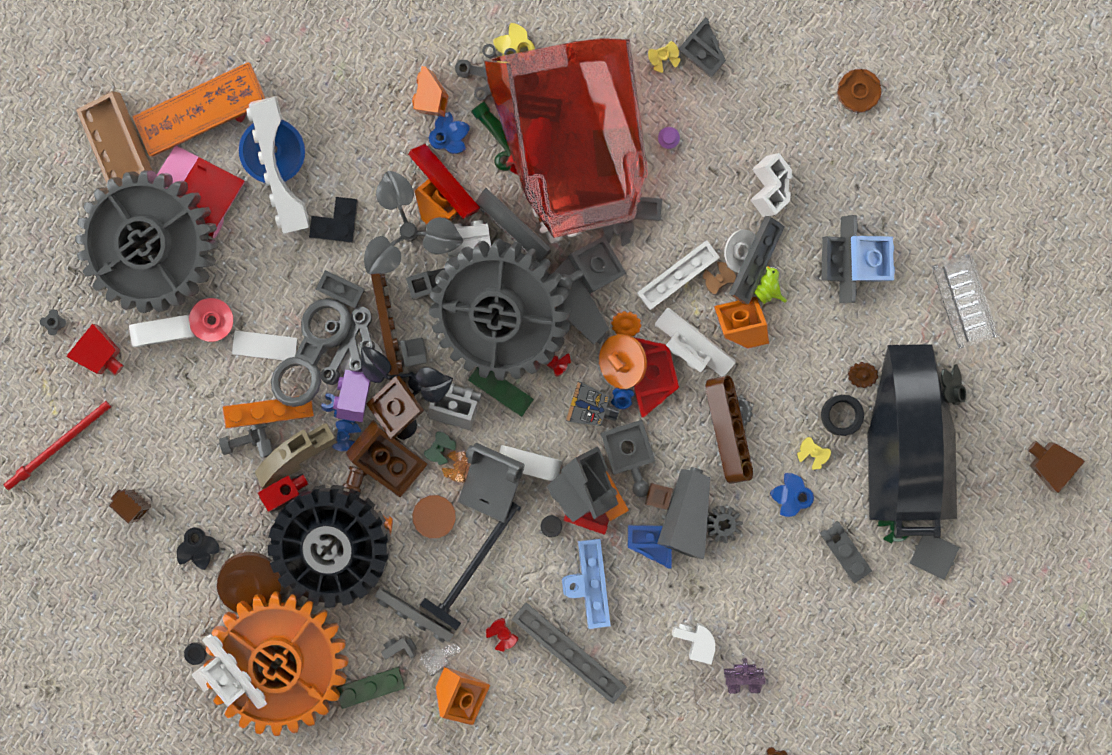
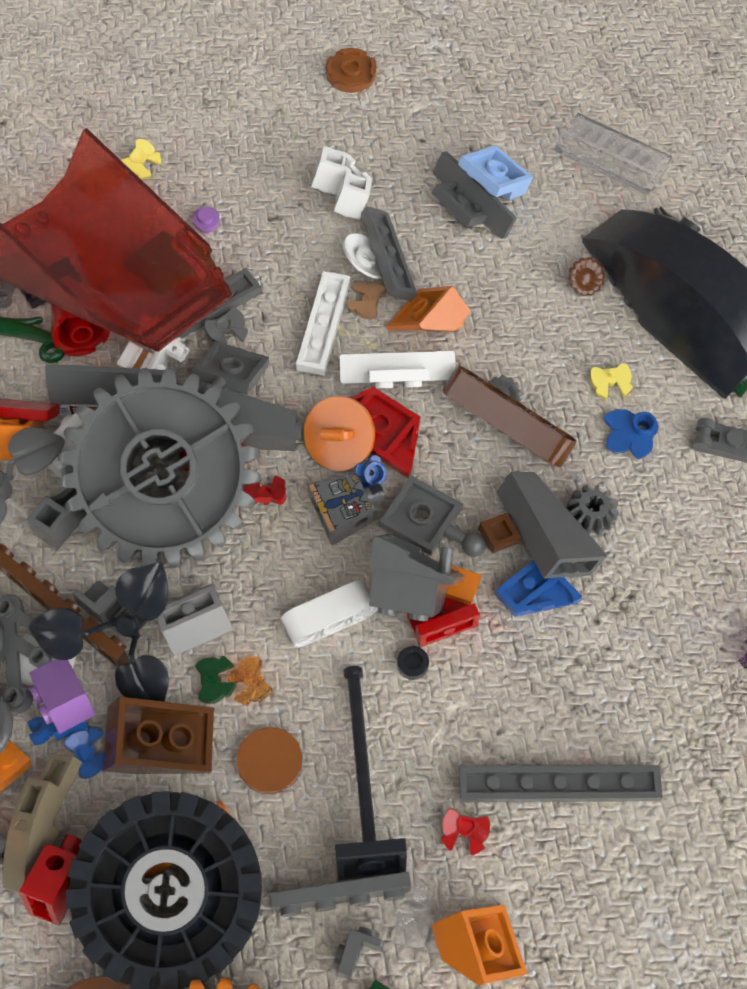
camera: 40 degrees left, 25 degrees down
reddish brown bush [342,466,367,493] -> none
plate [366,376,424,438] -> none
dark grey door [458,443,525,523] -> none
dark green plate [468,367,534,417] -> none
light blue plate [562,538,611,629] -> none
orange piece [611,311,642,336] -> none
white brick [672,623,715,665] -> none
dark grey wing [678,17,726,78] -> none
lime animal [754,267,787,304] -> none
black tyre [821,394,864,436] -> none

